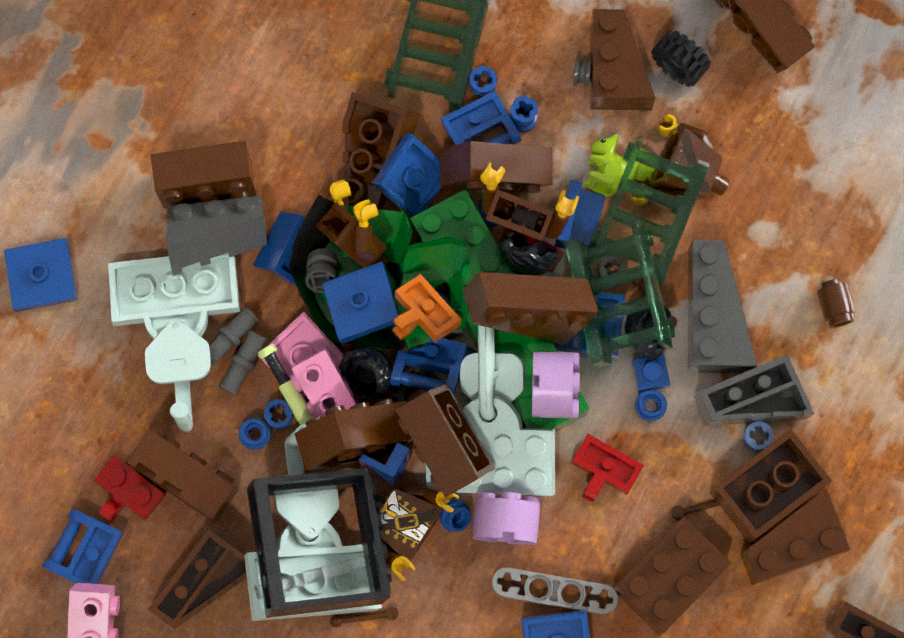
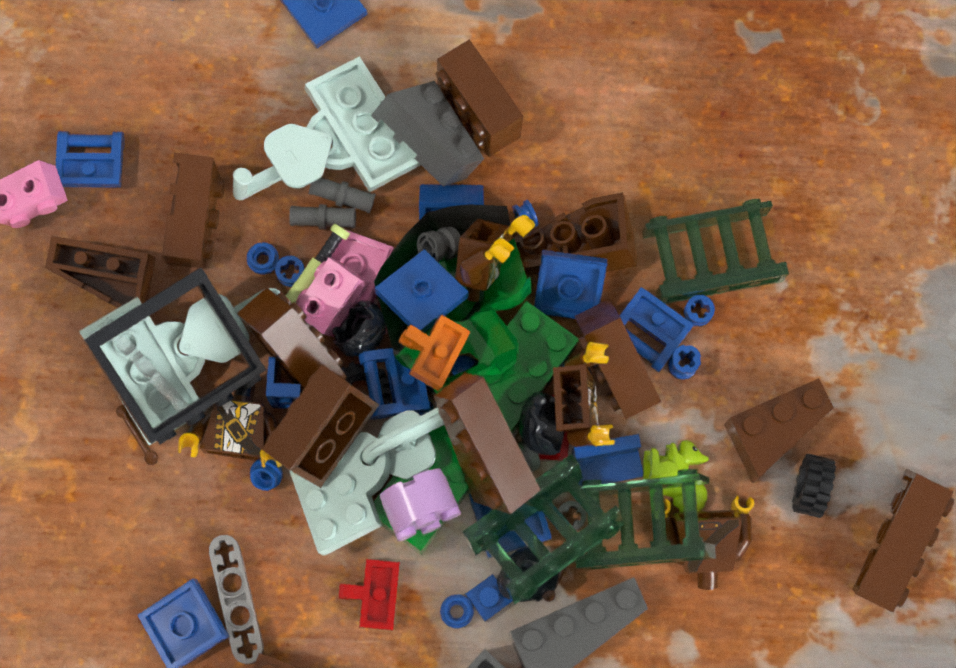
camera: 60 degrees right, 0 degrees up
red plate [94,455,165,524] -> none
lavender brick [473,492,541,545] -> none
dark grey bush [573,58,591,87] -> none
none -> blue bush [512,200,539,227]

